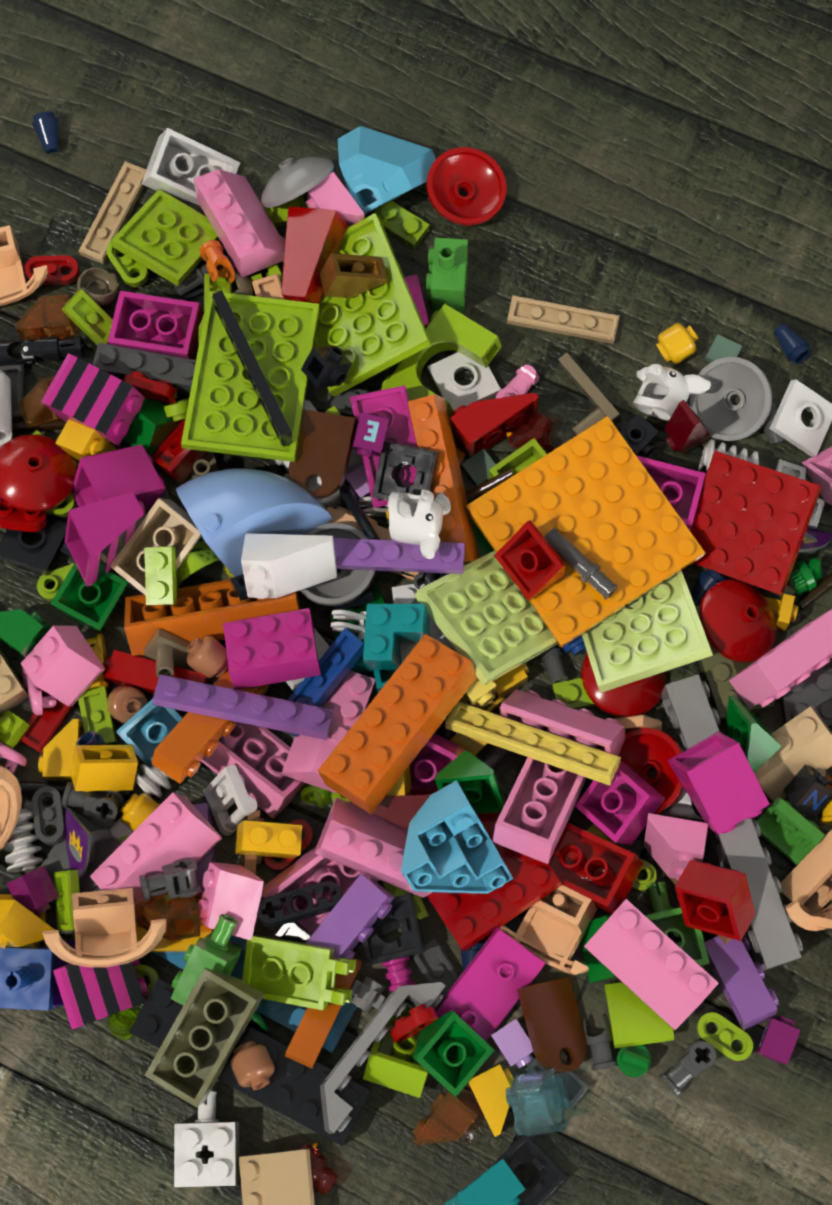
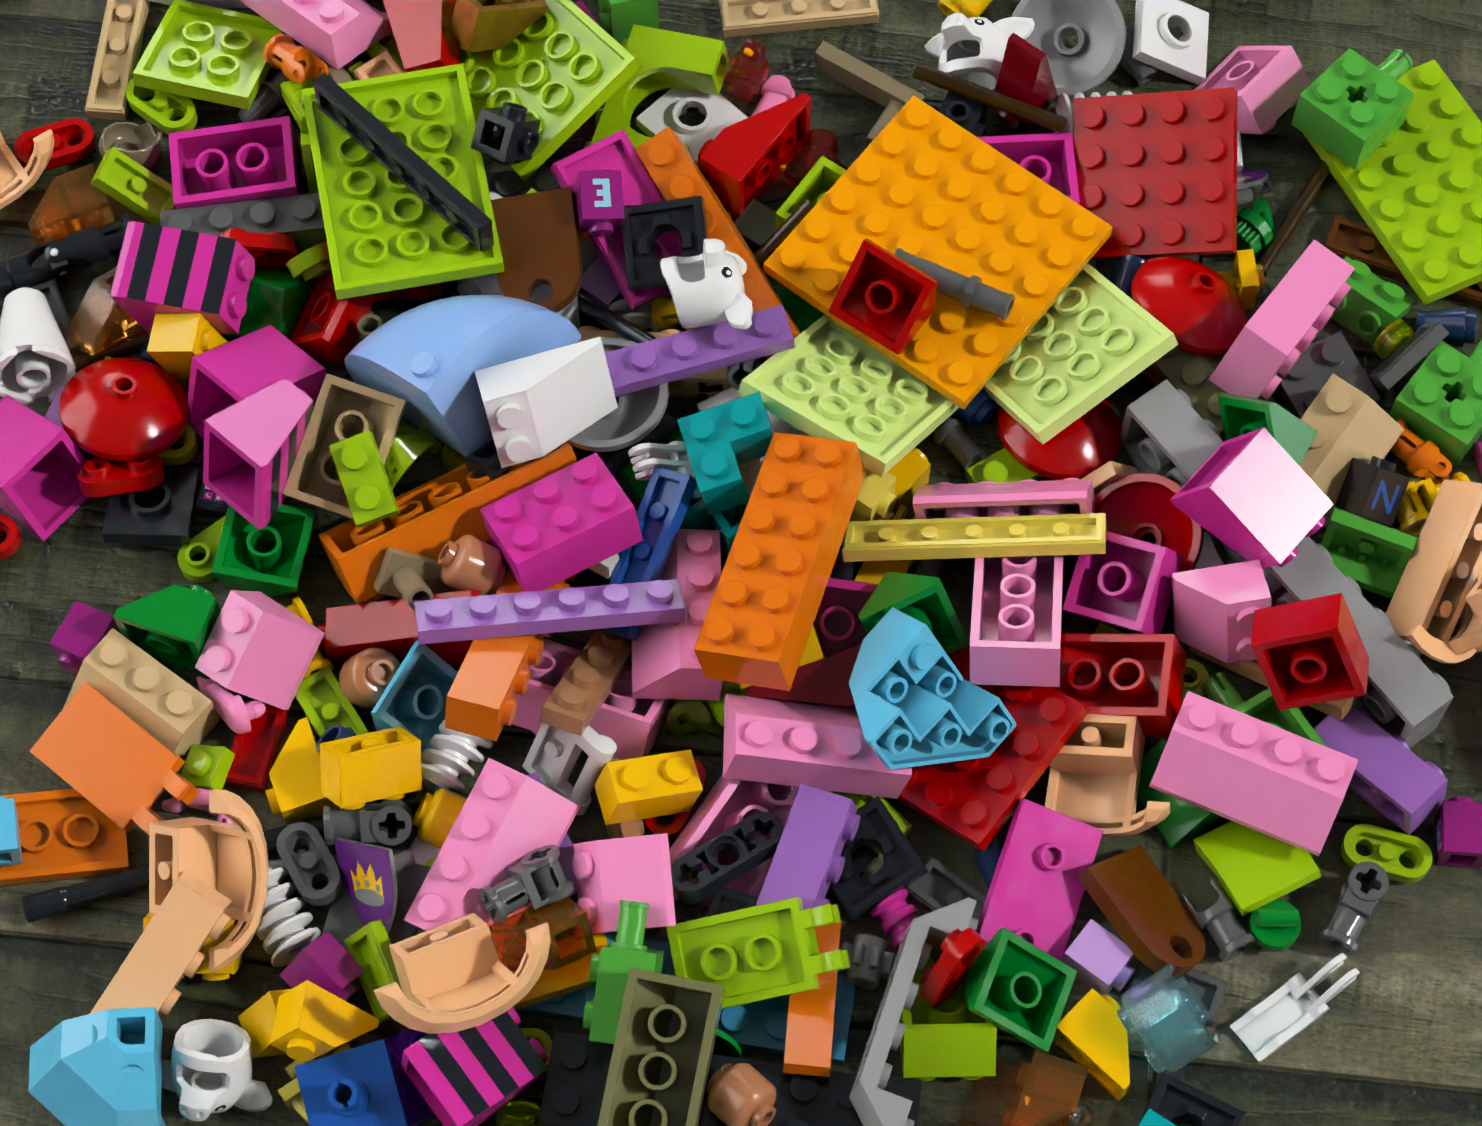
camera: 25 degrees left, 10 degrees down
none -> medium nougat plate [539,629,632,736]
none -> clear red animal [723,38,770,102]
none -> dark brown bar [913,63,1067,133]
none -> white arm [1230,953,1360,1062]

